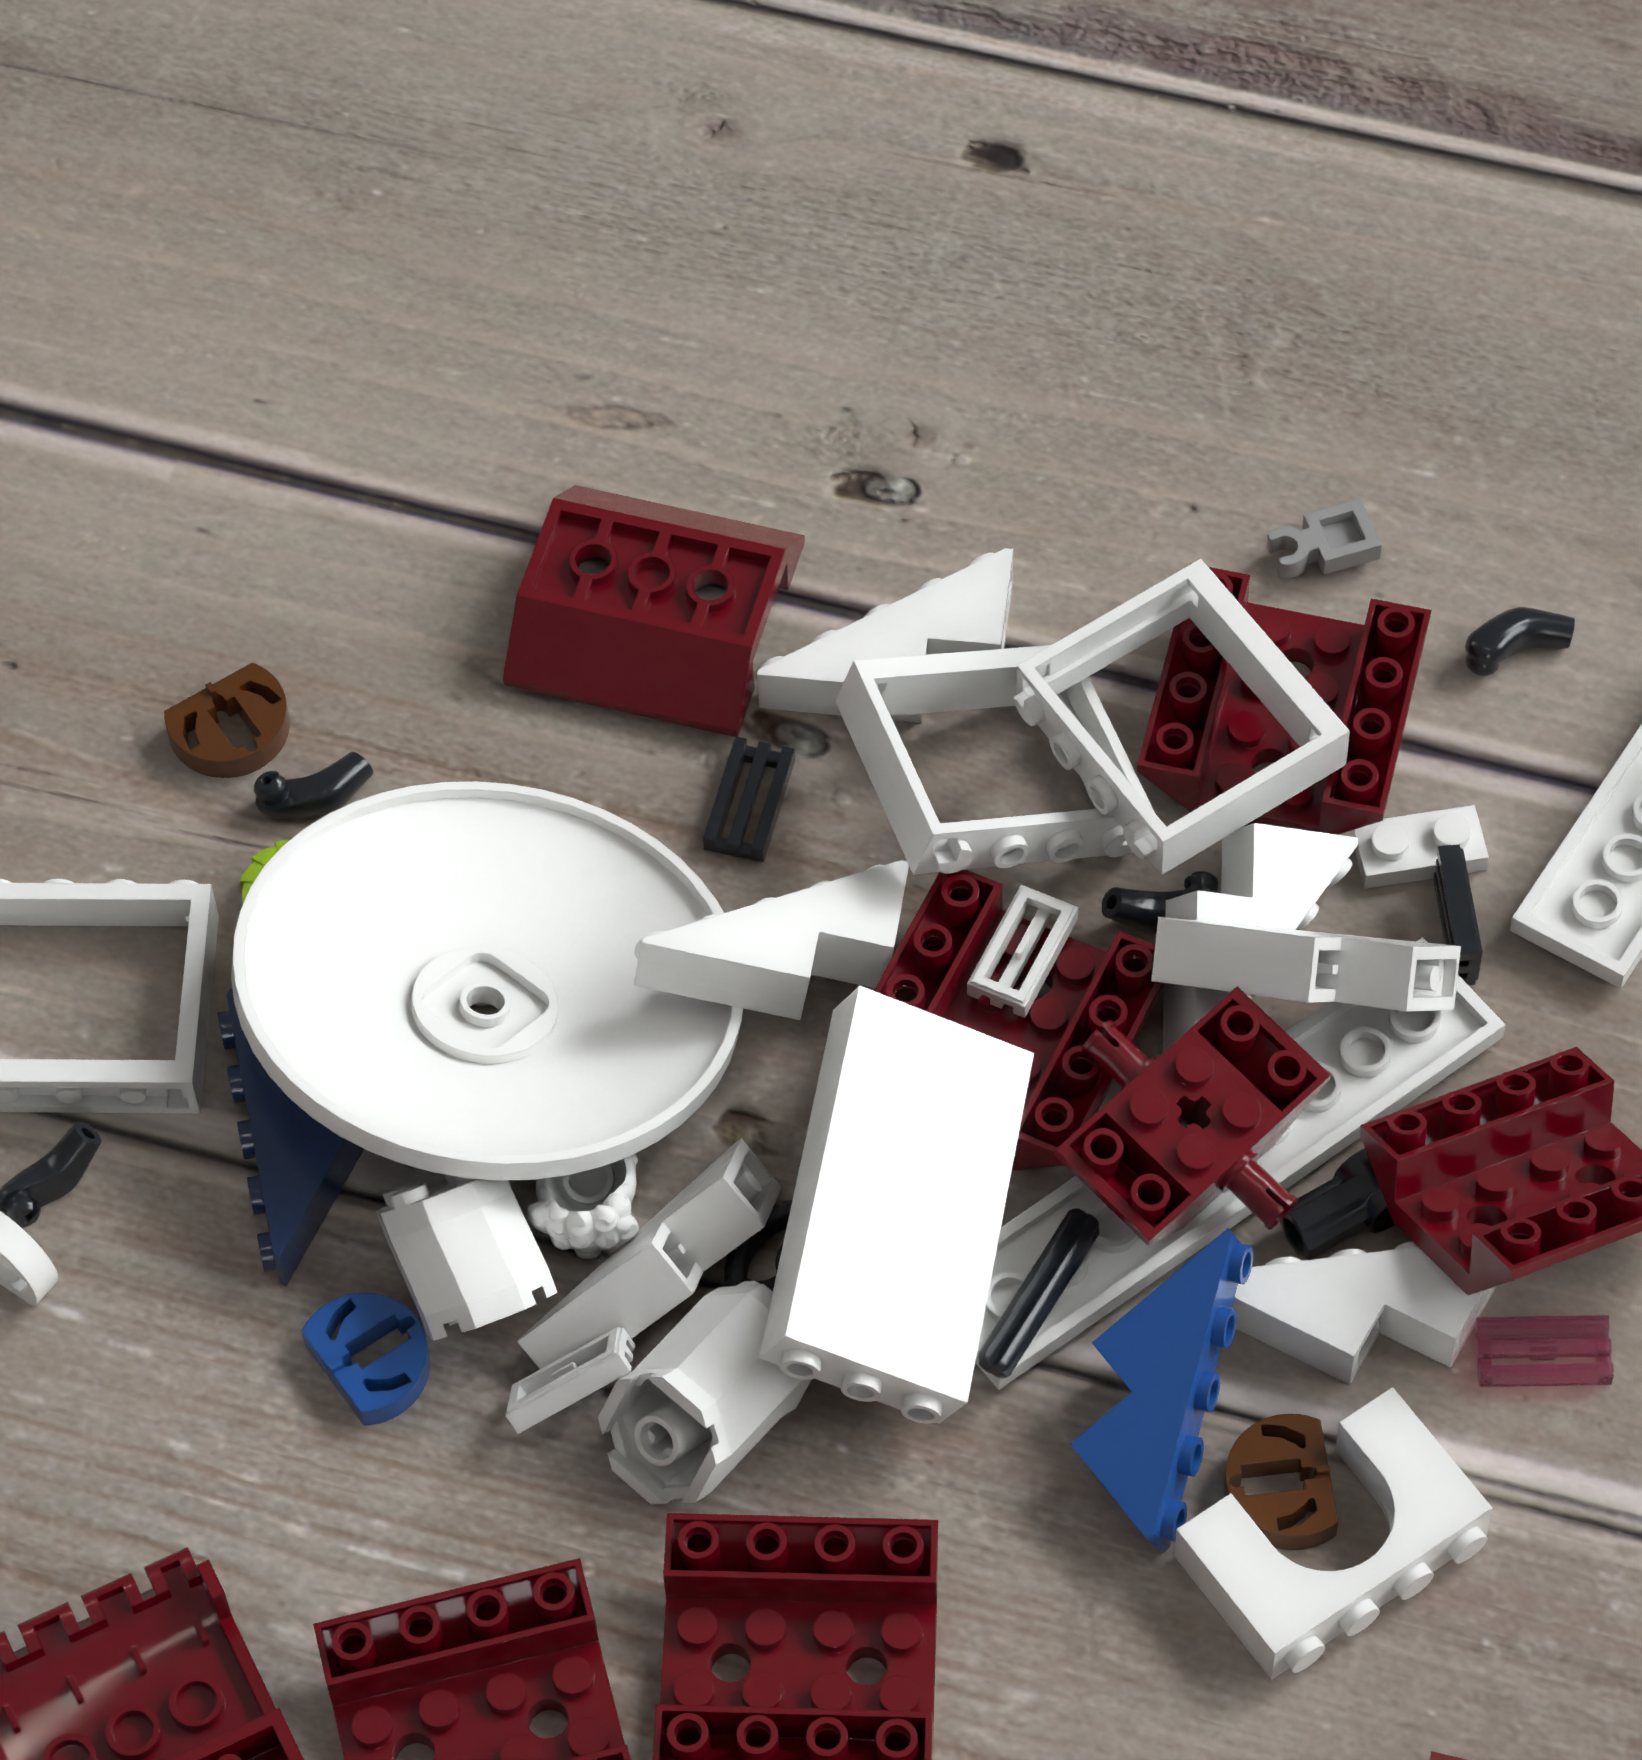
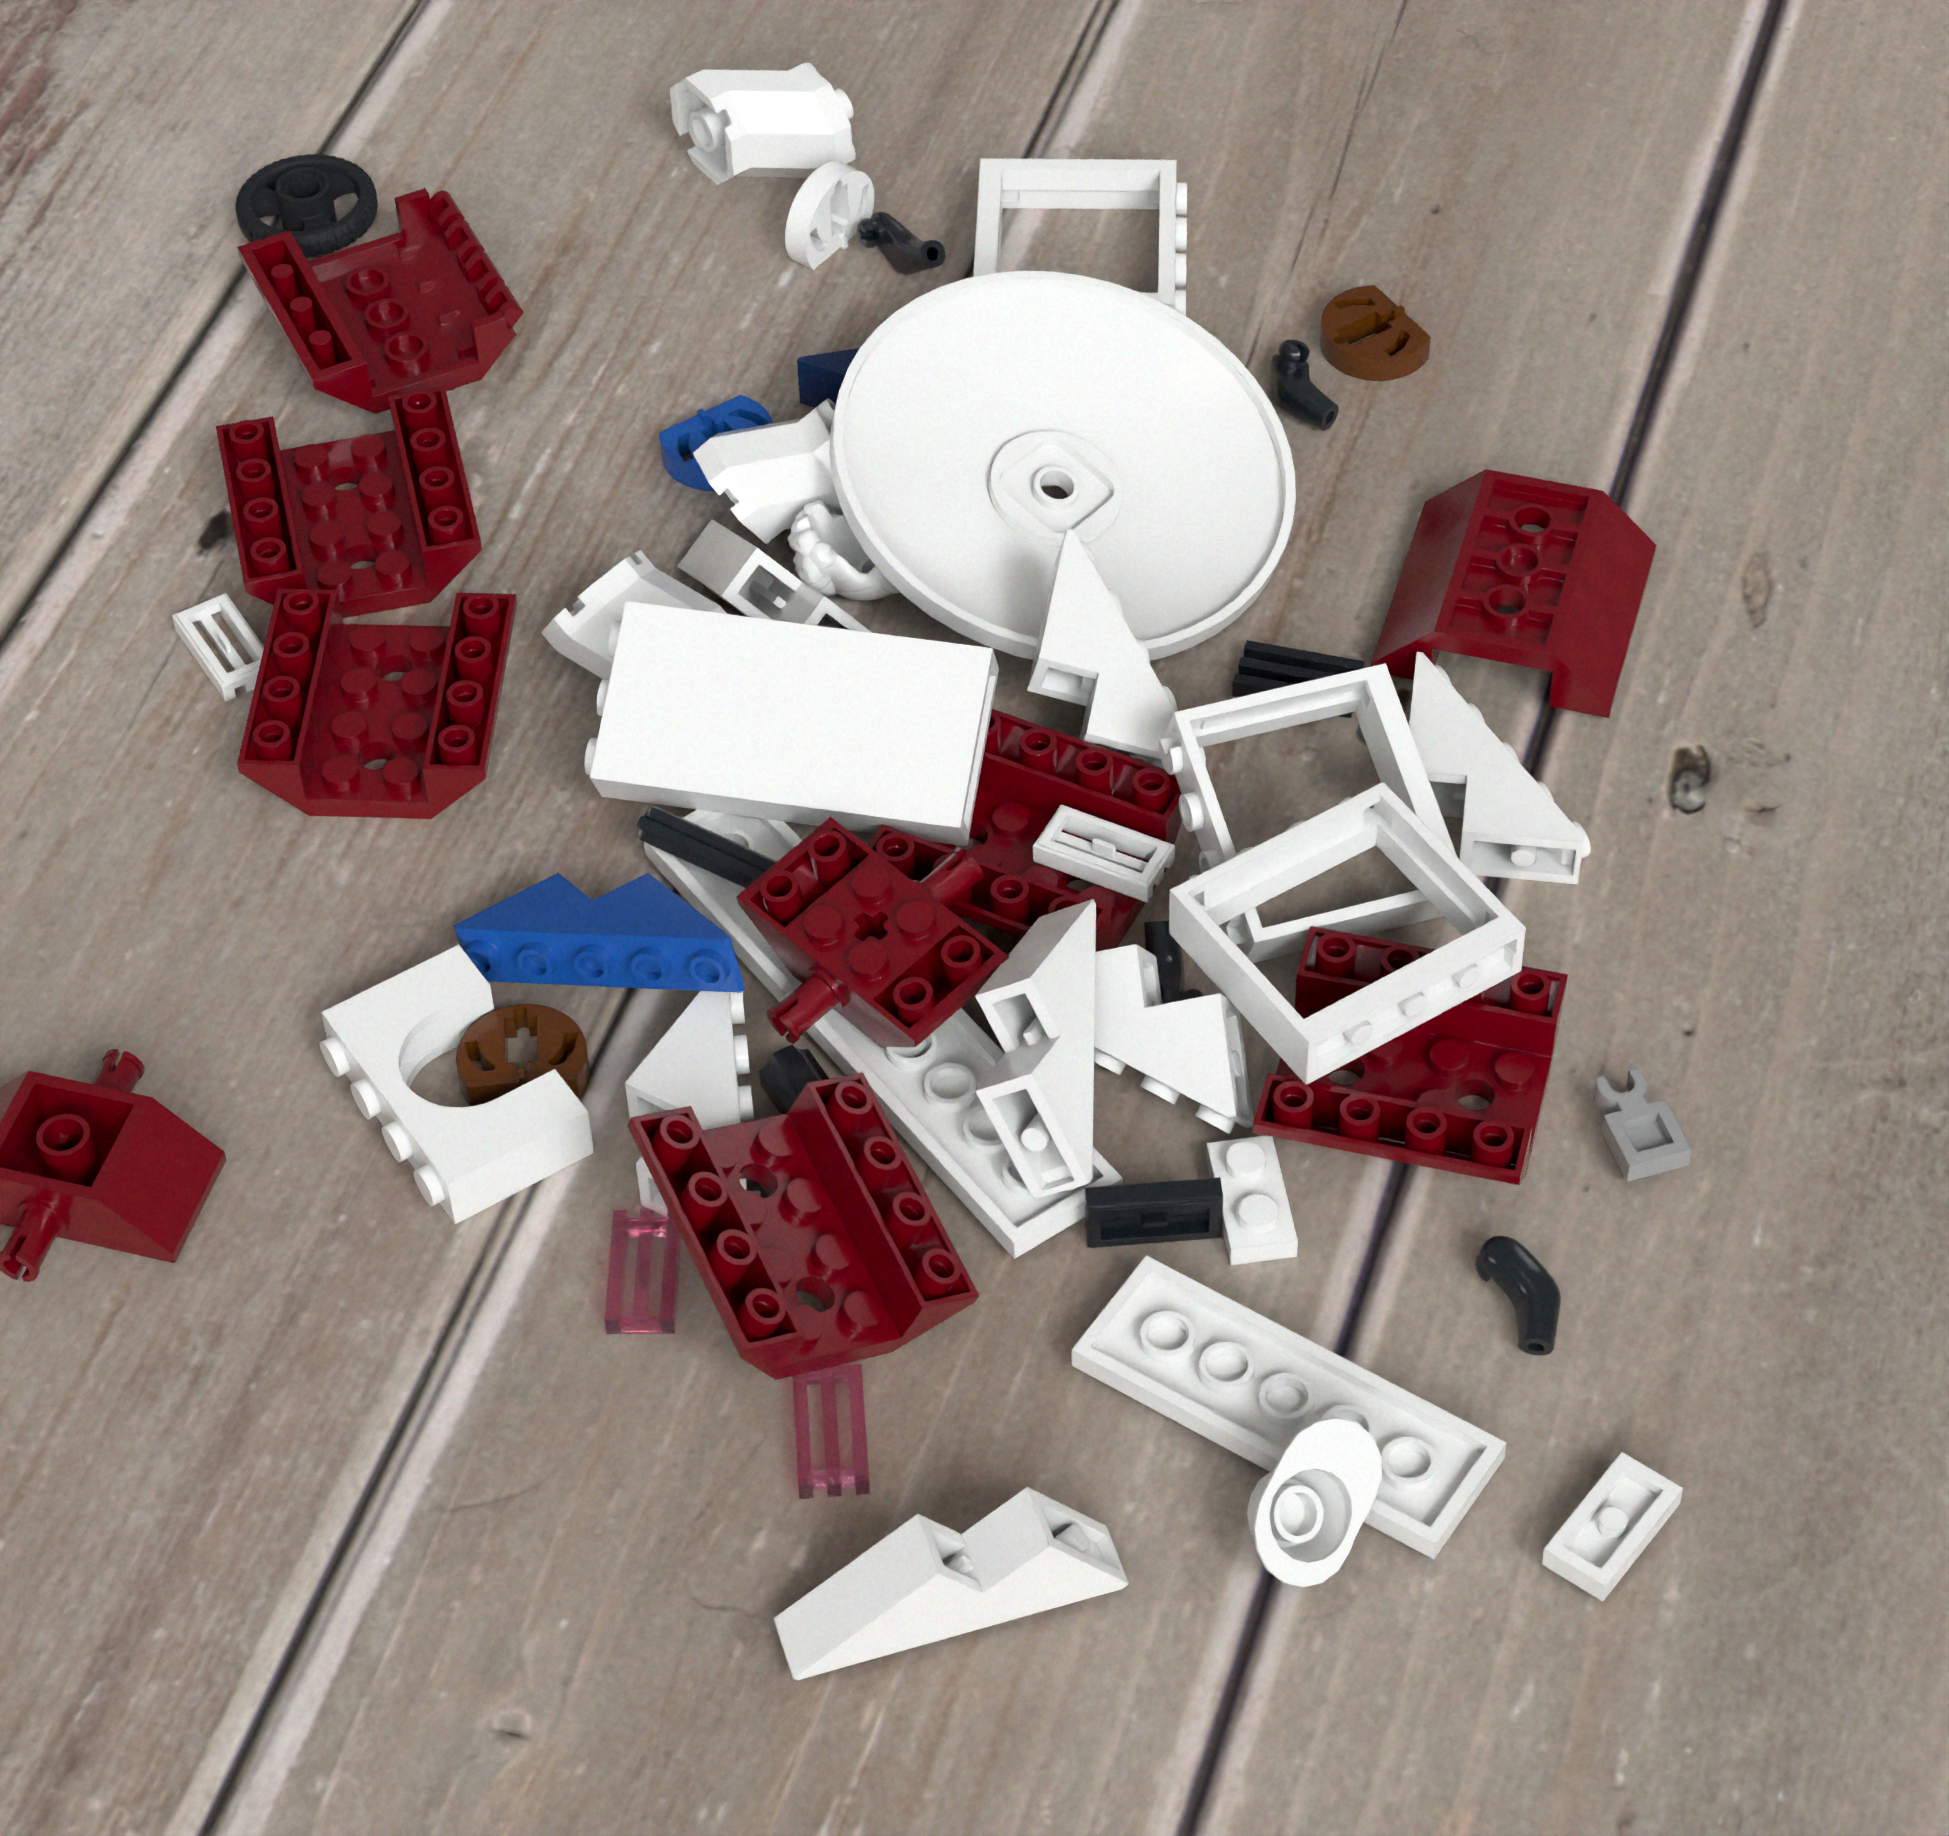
camera: 90 degrees right, 10 degrees down
white tile [505,1326,635,1434] -> none

